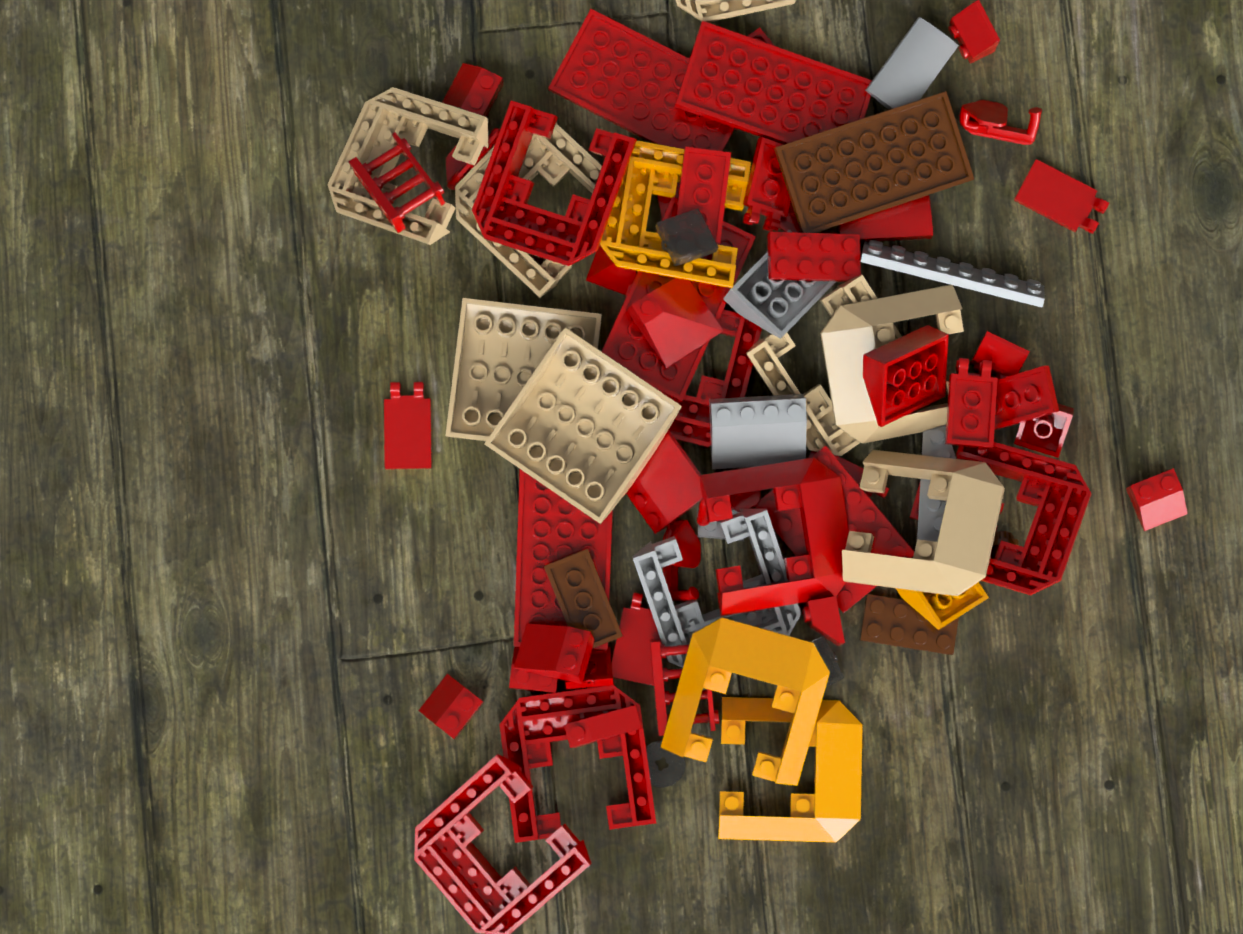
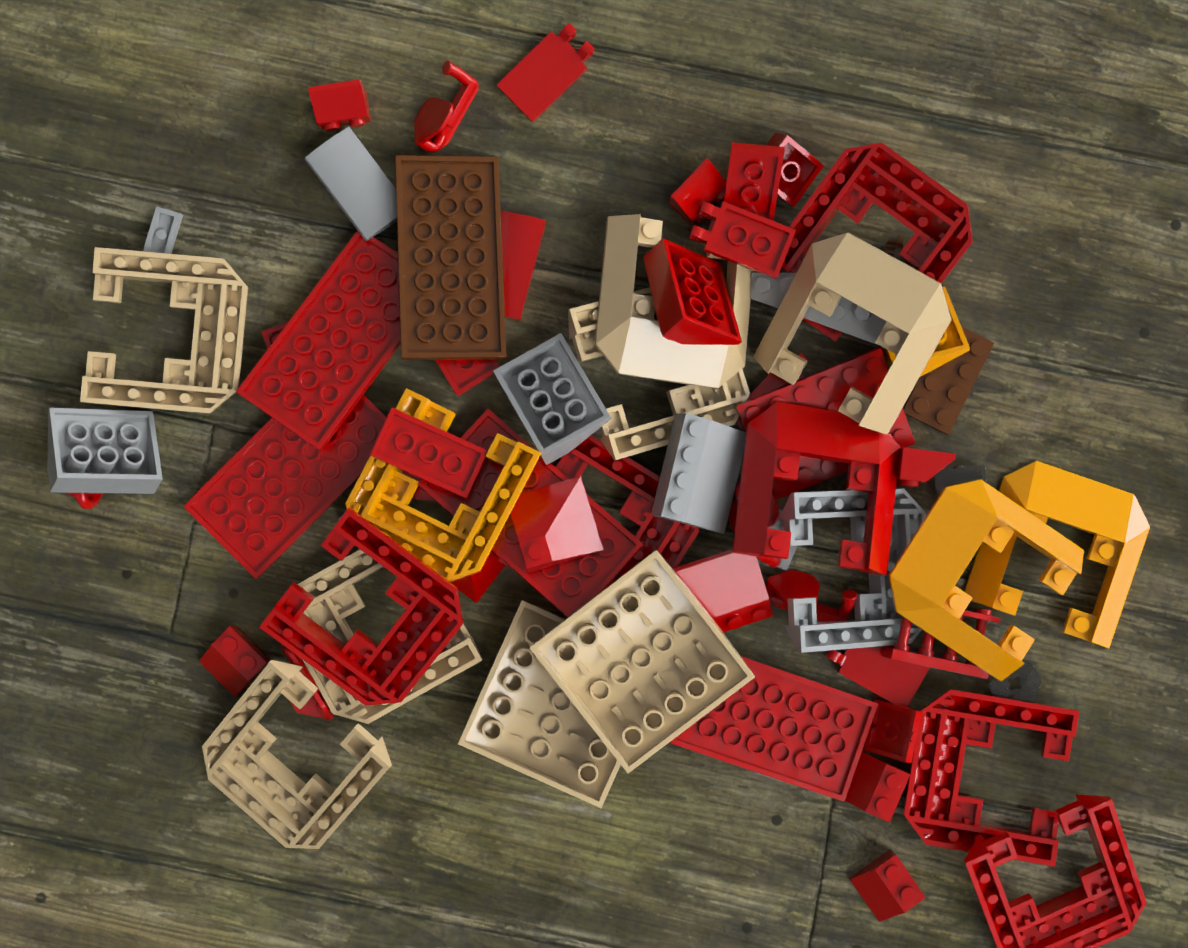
camera: 70 degrees left, 5 degrees up
red fence [348,132,445,233] -> none
red tile [384,382,432,470] -> none
red slope [514,623,595,684] -> none
reddish brown plate [544,548,623,648] -> none
red slope [564,705,643,748] -> none
clear smoke plate [655,208,719,266] -> none
red tile [743,137,791,232] -> none
red plate [768,232,861,282] -> none
light grey plate [860,240,1045,307] -> none
red slope [1126,468,1188,531] -> none

